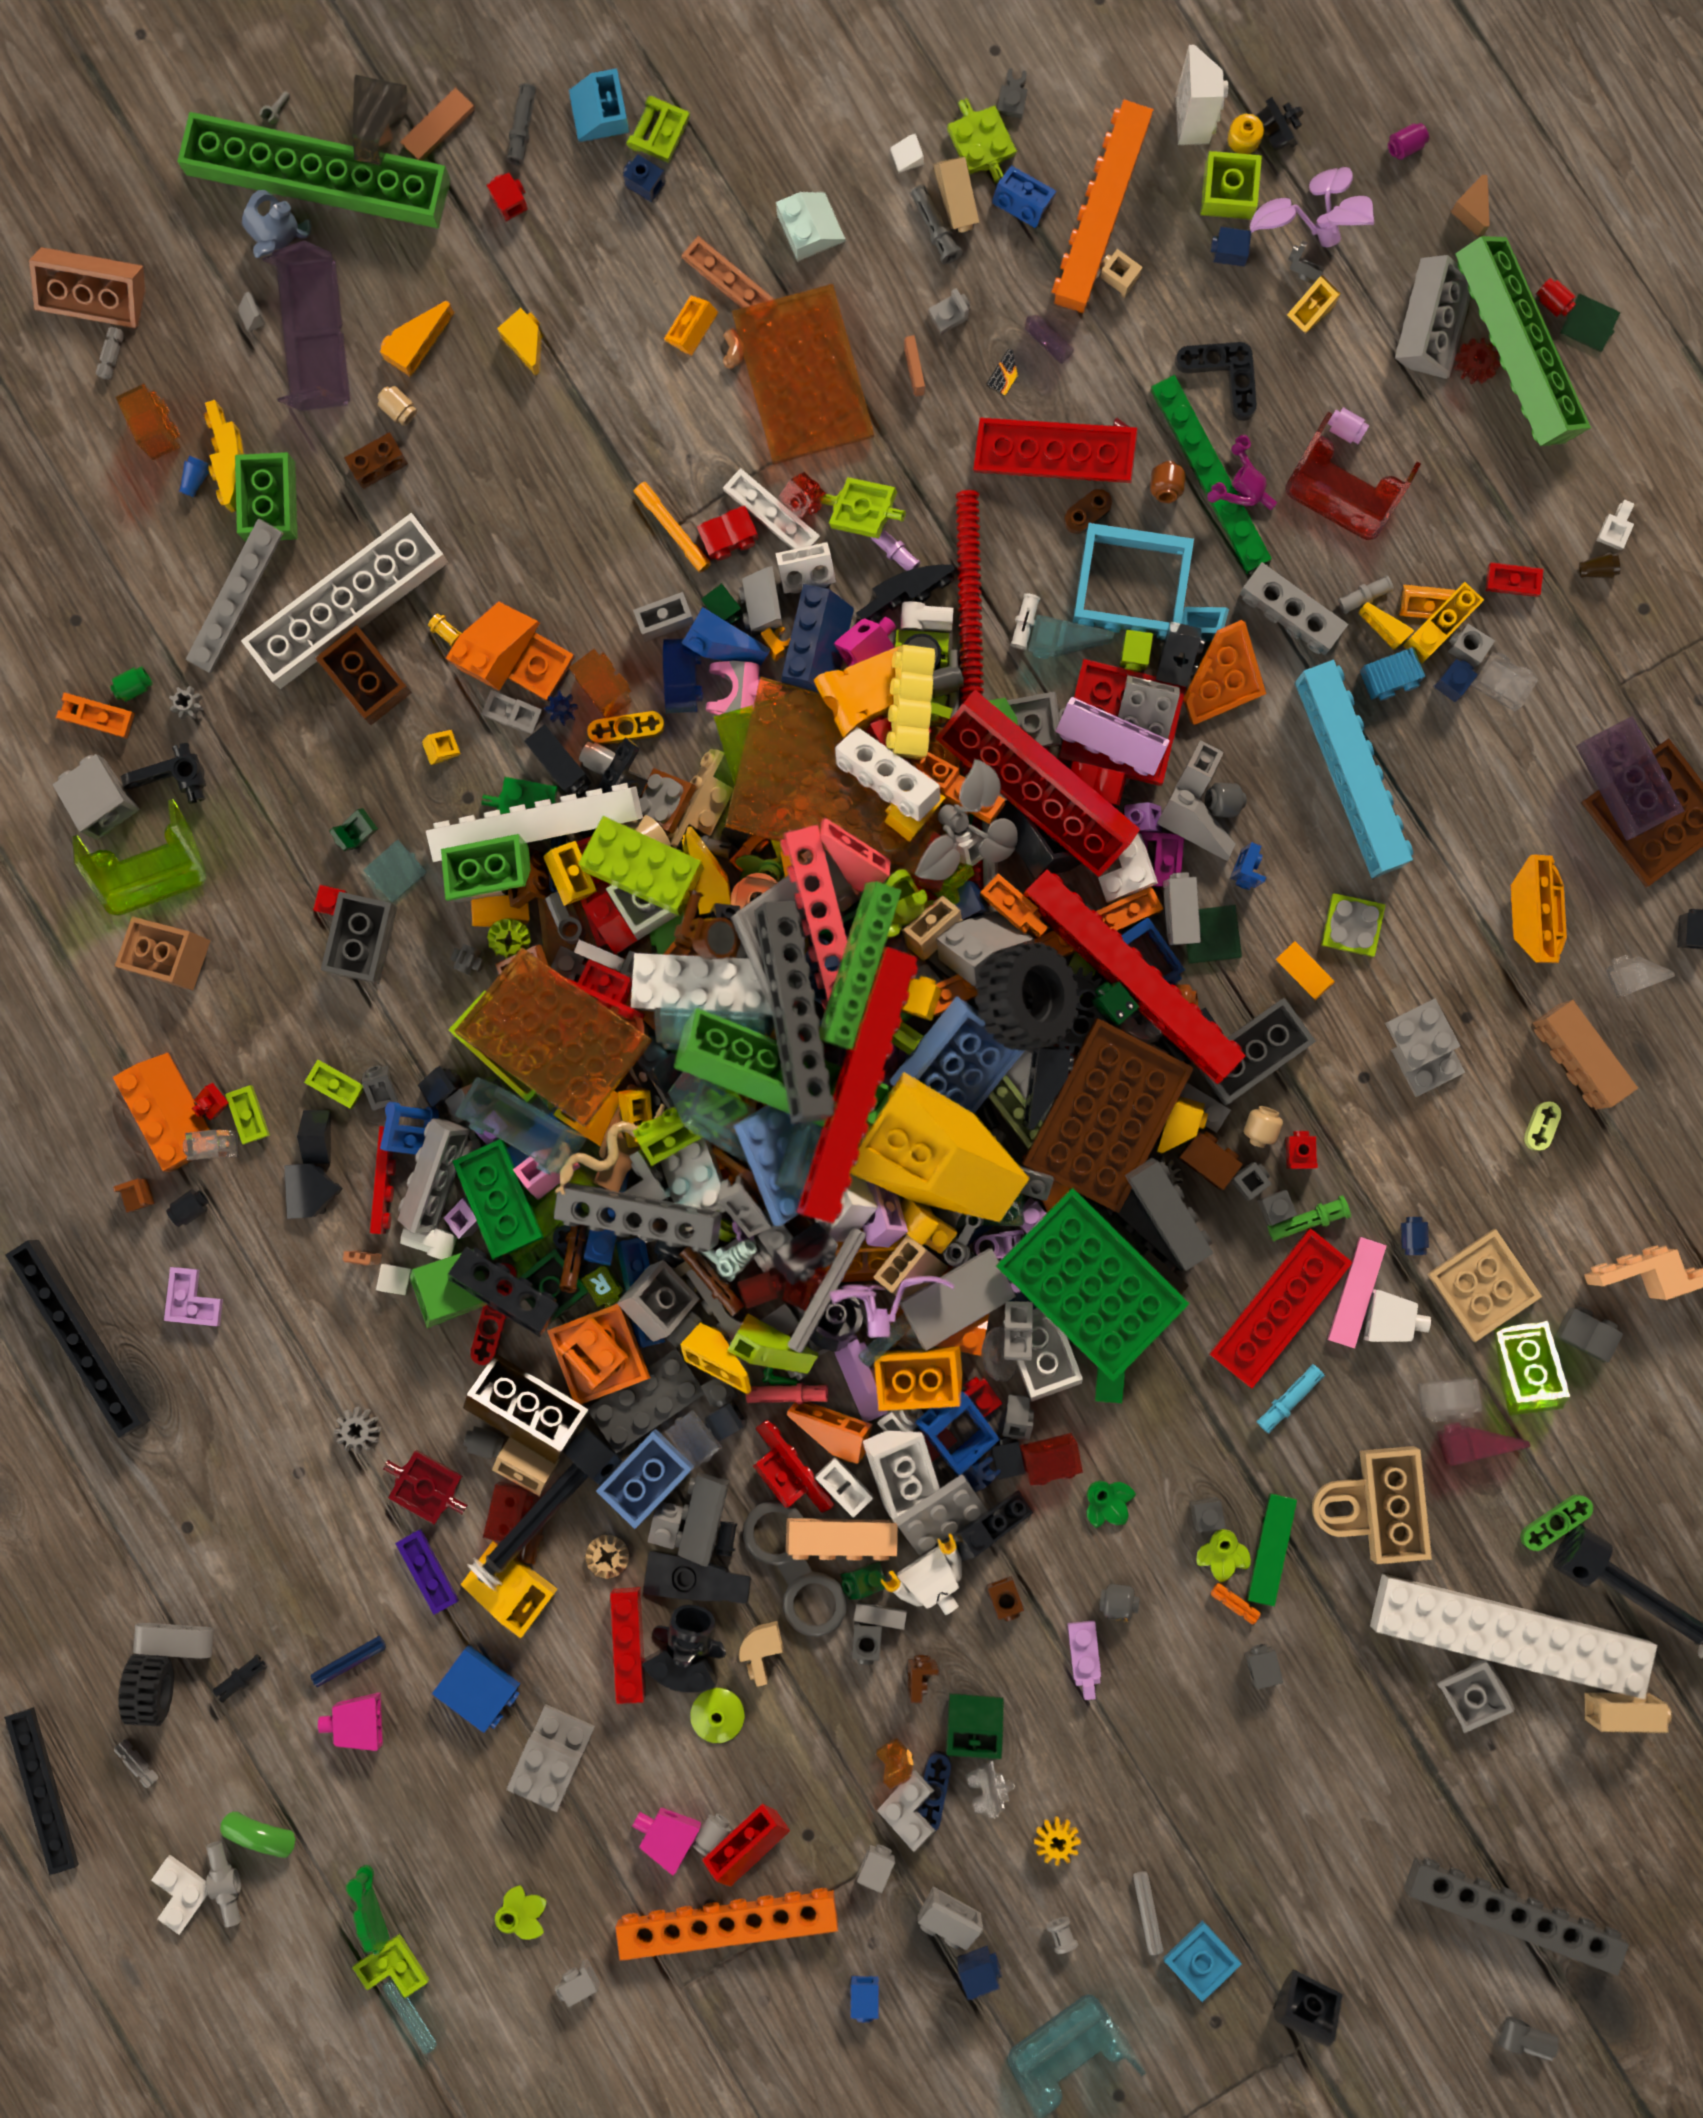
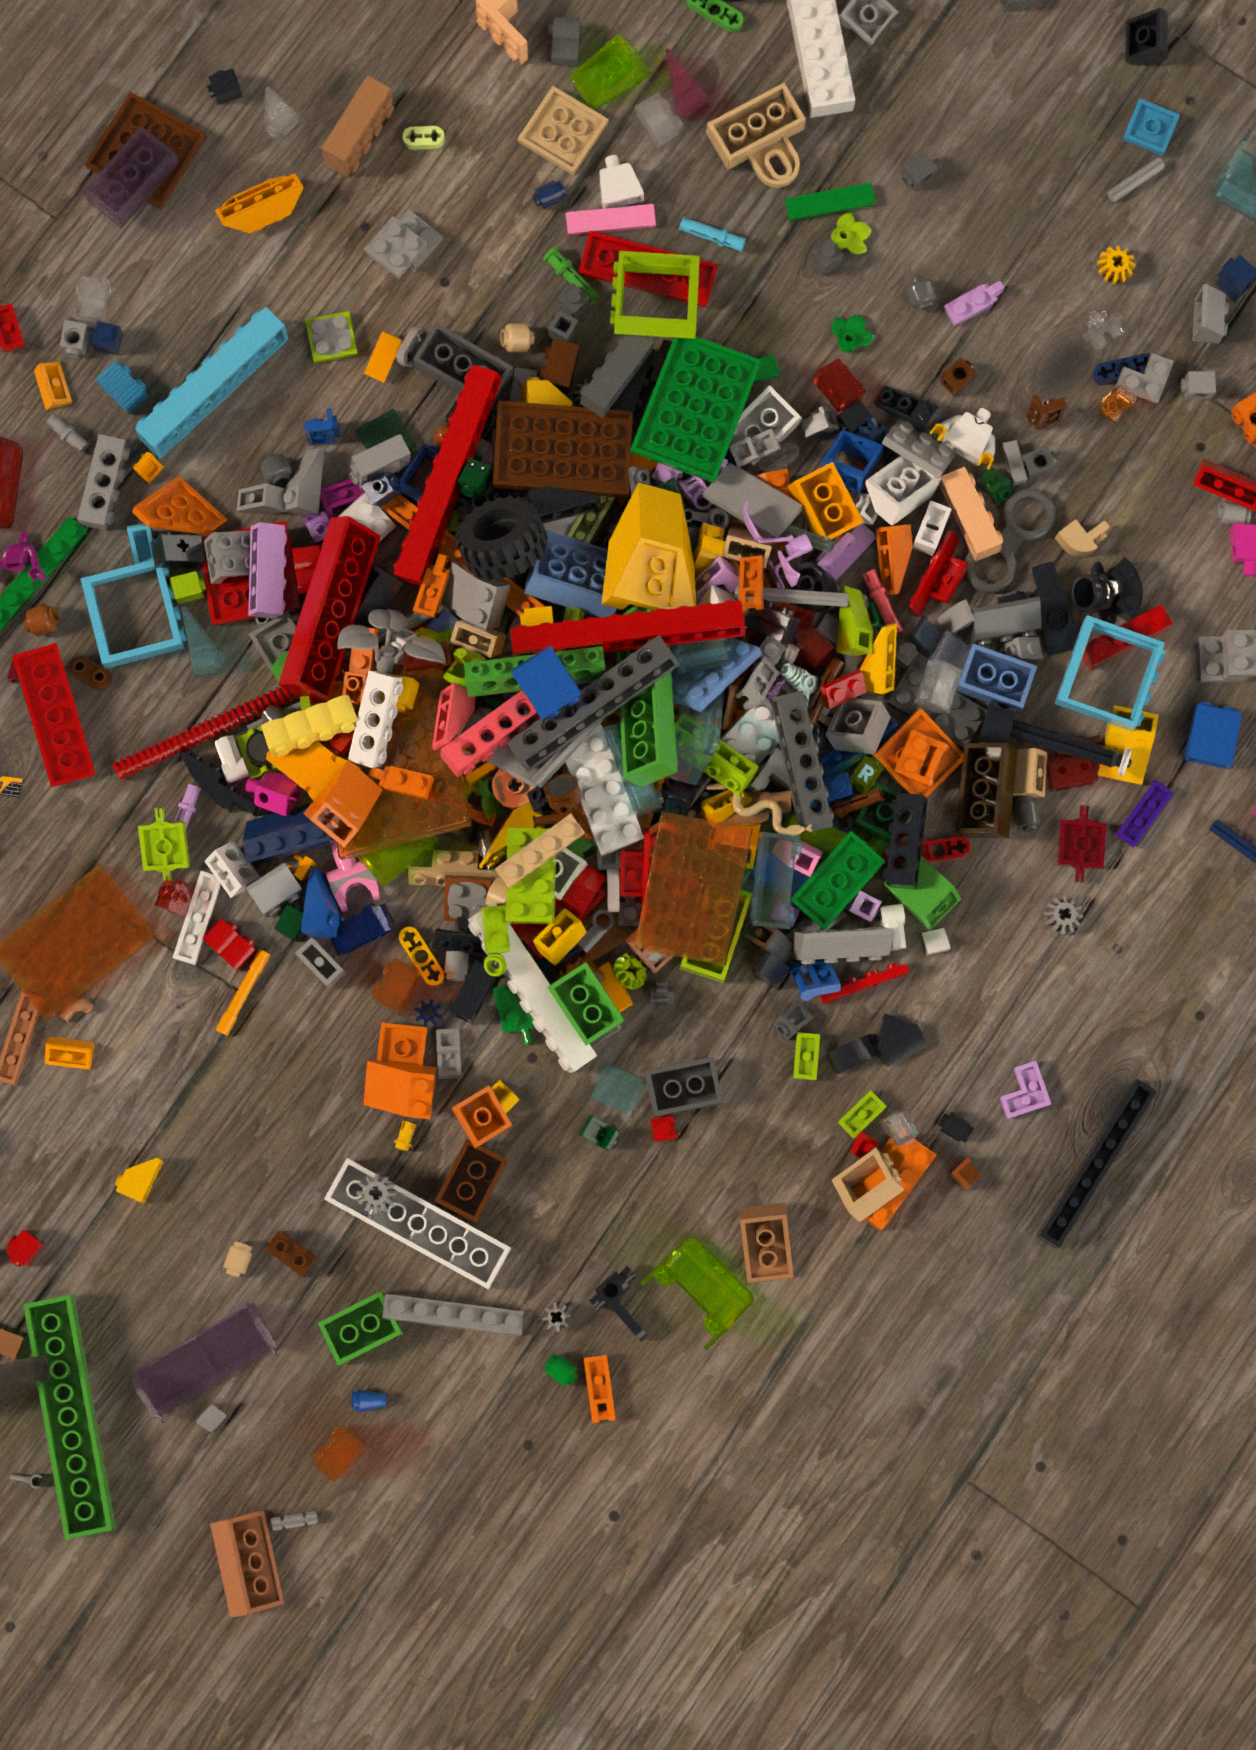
camera: 130 degrees left, 5 degrees down
light grey slope [53,754,140,840] -> none
yellow slope [204,400,244,512] -> none
sand blue piece [242,190,311,258] -> none
nougat tile [343,1250,382,1266] -> none
light orange slope [380,301,454,377] -> none
tan gear [585,1535,629,1579] -> none
lime dish [690,1688,745,1743] -> none
nougat tile [904,335,925,396] -> none
dark green slope [946,1693,1004,1759] -> none
red bracket [962,1376,1003,1417] -> none
white pin [1010,593,1040,650] -> none
light grey bush [1046,1917,1078,1954] -> none
orange axle [1211,1583,1261,1624] -> none
red brick [1286,1131,1318,1169] -> none
yellow slope [1358,602,1414,650] -> none
yellow slope [1403,582,1484,664] -> none
none -> light orange tile [132,451,164,484]
none -> orange slope [304,760,383,847]
none -> light grey gear [356,1173,397,1214]
none -> dark blue brick [362,471,402,507]
none -> orange hinge [368,766,434,800]
none -> light grey beam [396,327,429,367]
none -> orange slope [452,1086,512,1148]
none -> lime plate [481,905,510,954]
none -> lime plate [484,953,507,977]
none -> tan plate [495,814,585,889]
none -> blue brick [511,645,581,720]
none -> lime window [610,251,700,339]
none -> orange plate [738,555,764,612]
none -> red plate [821,670,866,709]
none -> tan window [832,1148,904,1222]
none -> clear brick [915,660,962,713]
none -> light grey slope [937,600,975,639]
none -> medium azure window [1054,615,1165,731]

